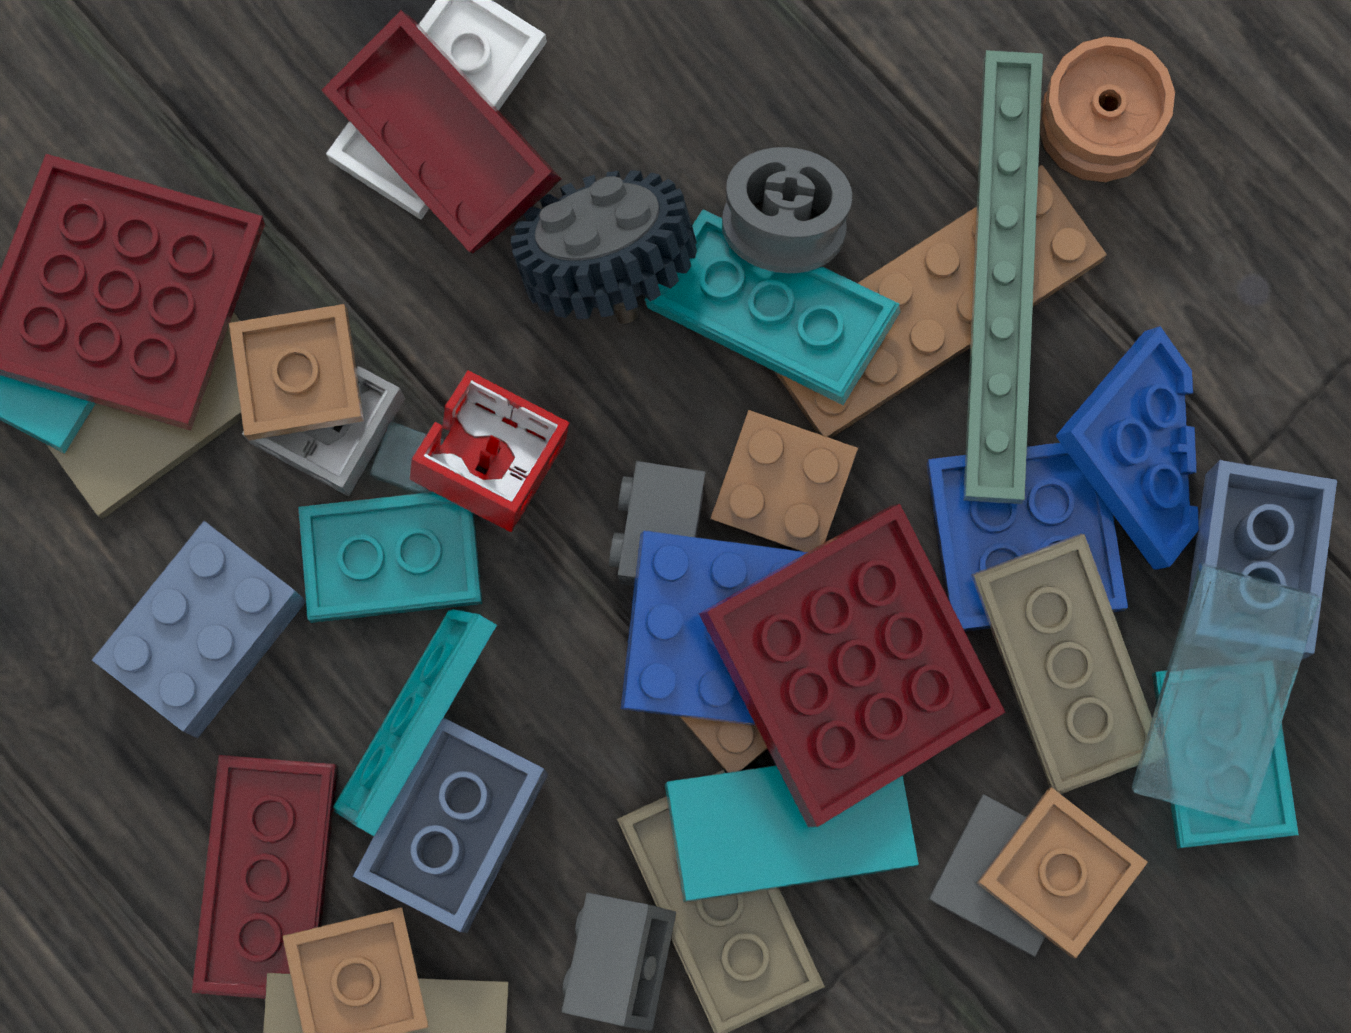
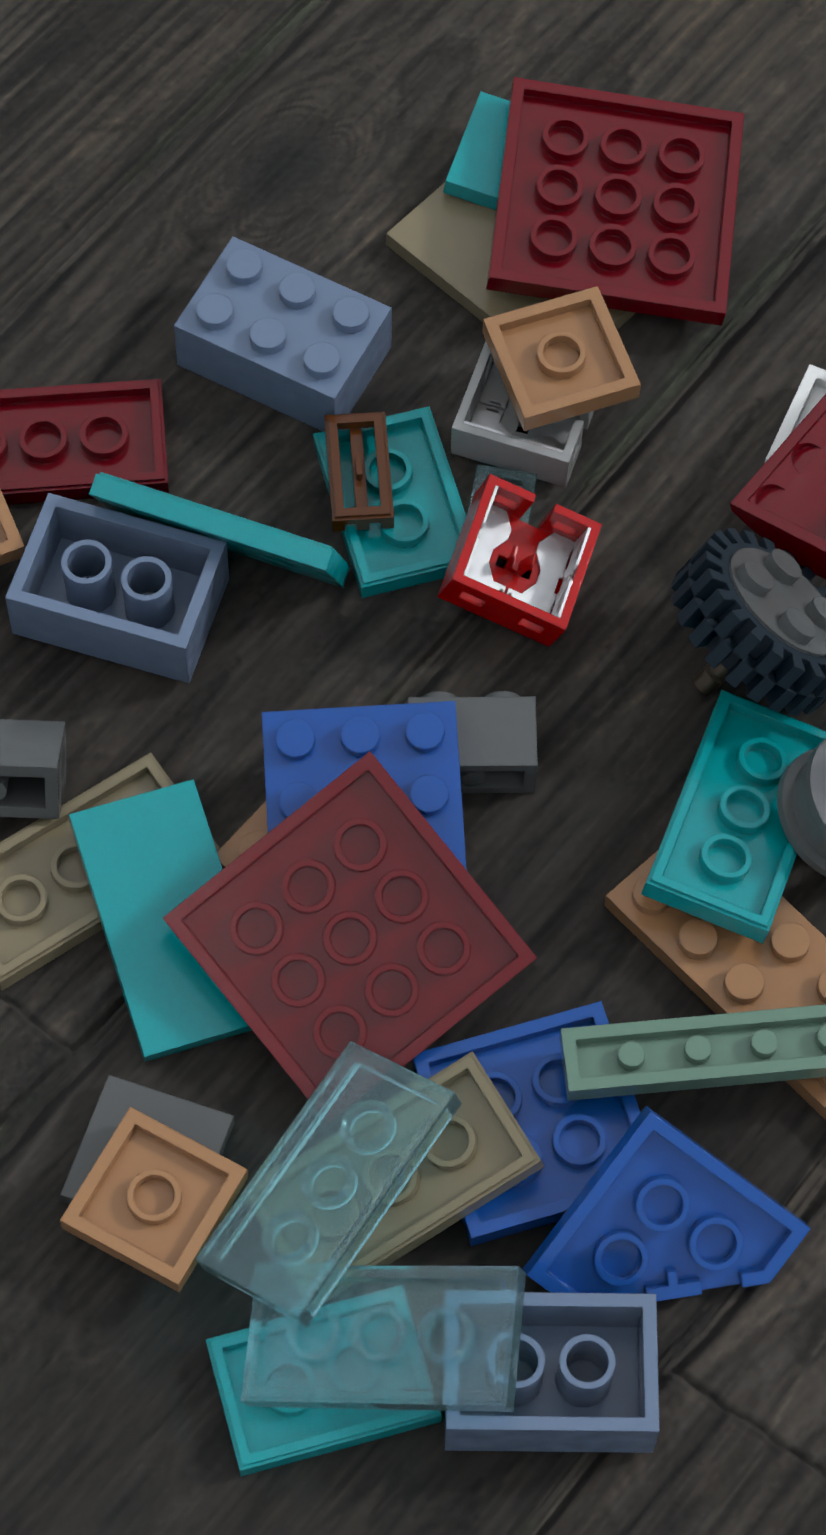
camera: 75 degrees right, 15 degrees down
medium nougat plate [711,410,858,552] -> none
none -> clear light blue tile [195,1041,462,1327]
none -> reddish brown tile [324,411,394,532]

